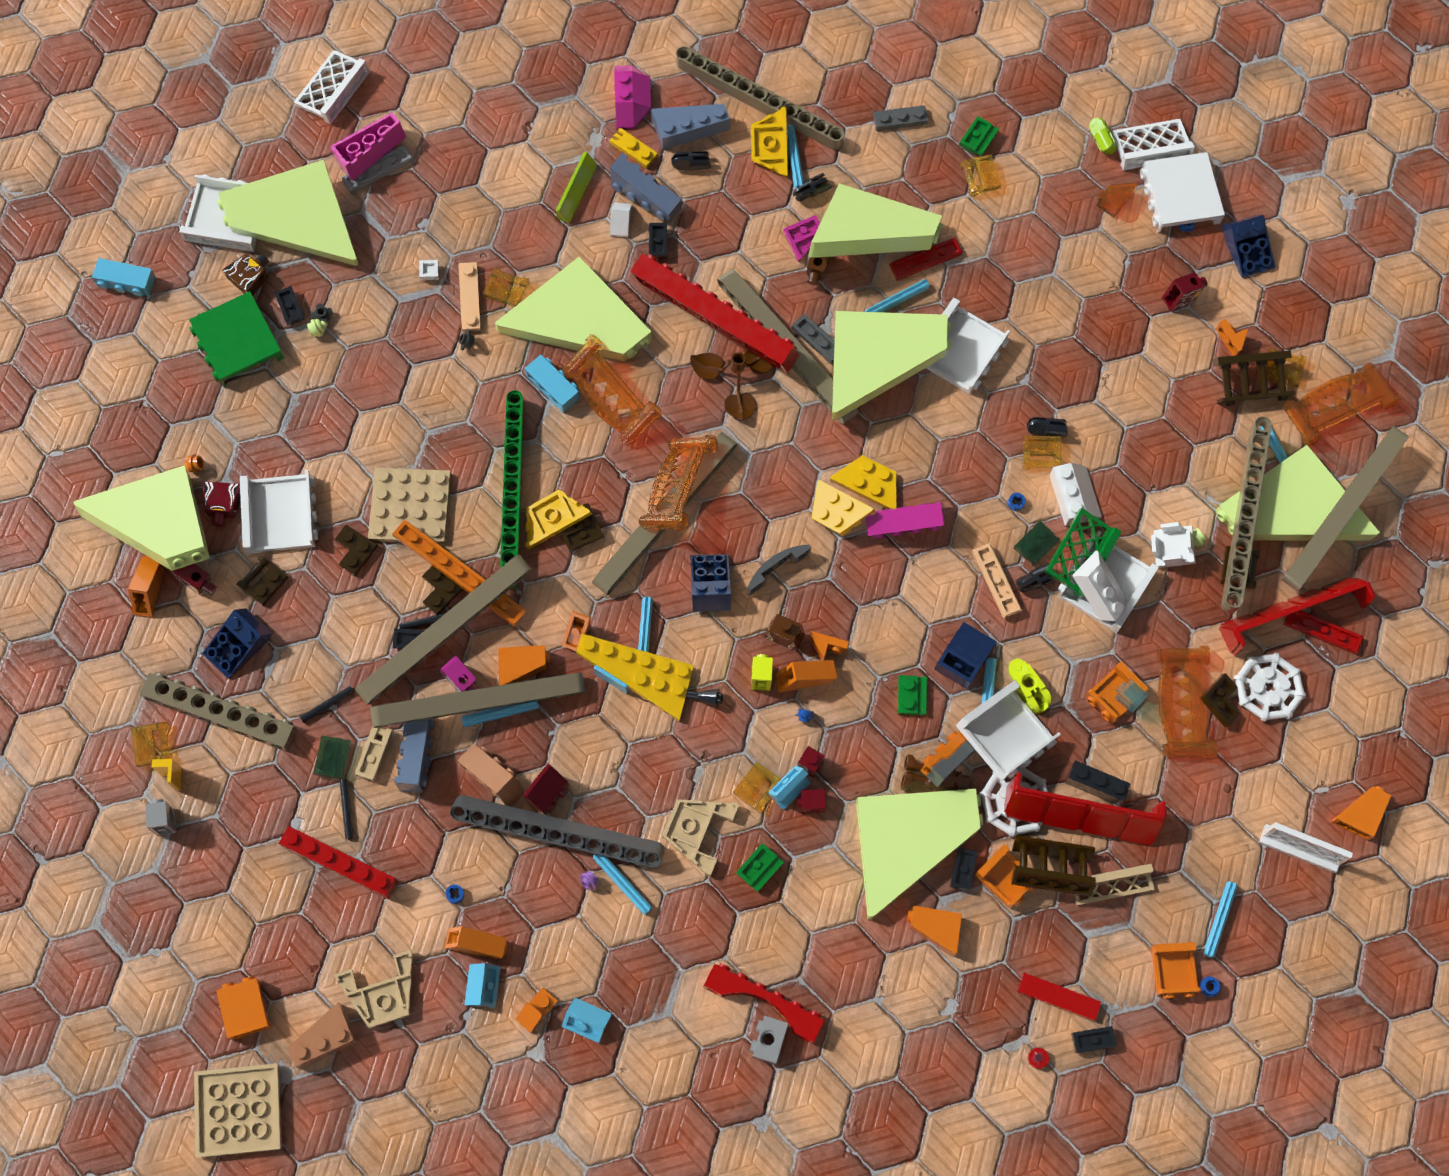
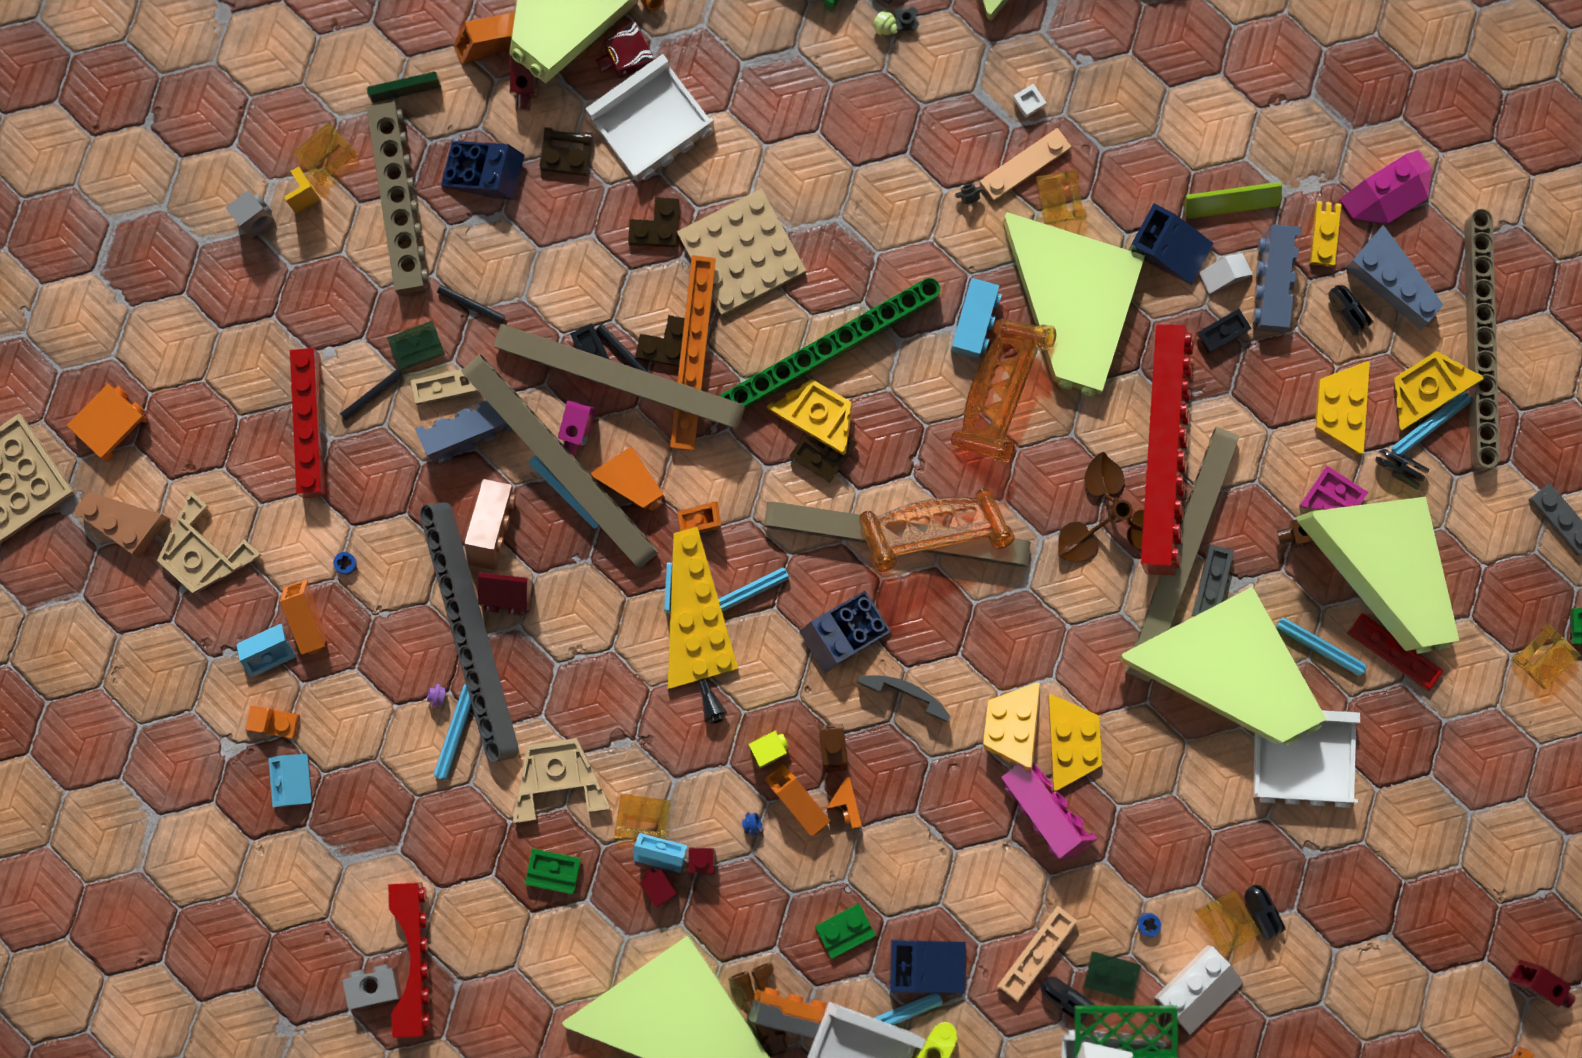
camera: 65 degrees right, 10 degrees up
none -> dark green tile [366,71,442,103]
none -> dark blue slope [1129,203,1214,285]
none -> yellow wing [1315,362,1370,455]

